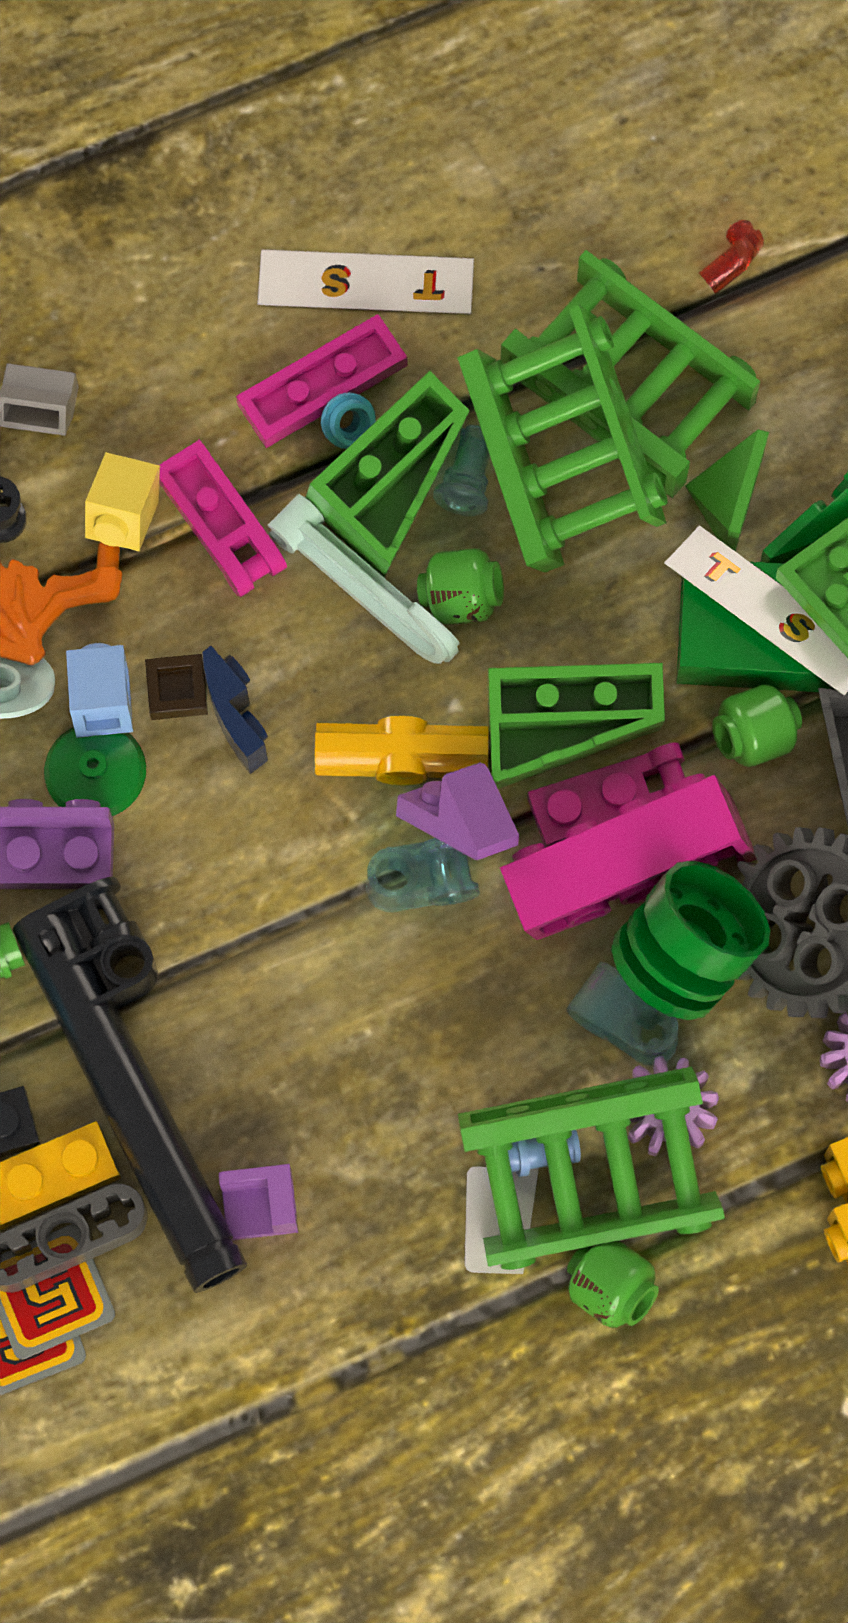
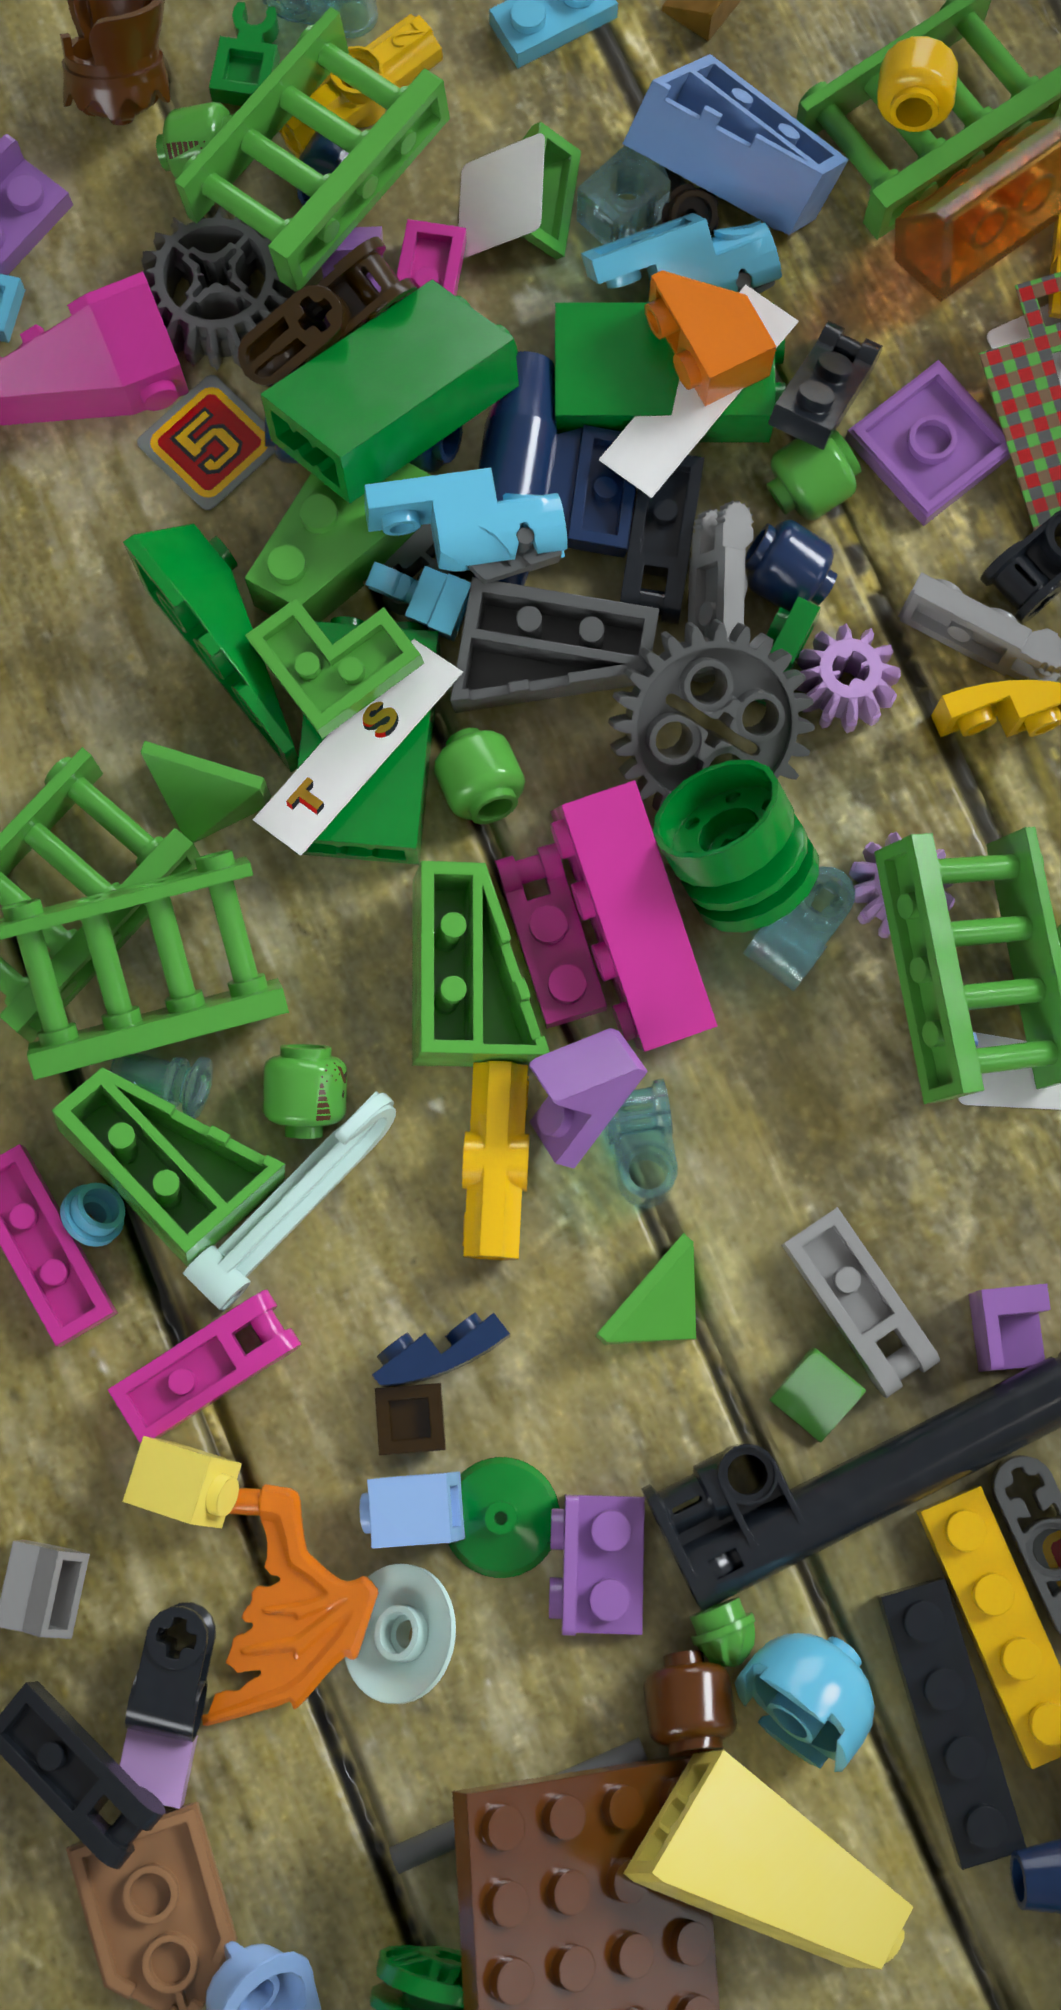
camera: 90 degrees left, 5 degrees up
none -> bright green slope [595,1233,696,1345]
none -> bright green slope [769,1348,866,1443]
none -> light grey plate [781,1207,940,1398]

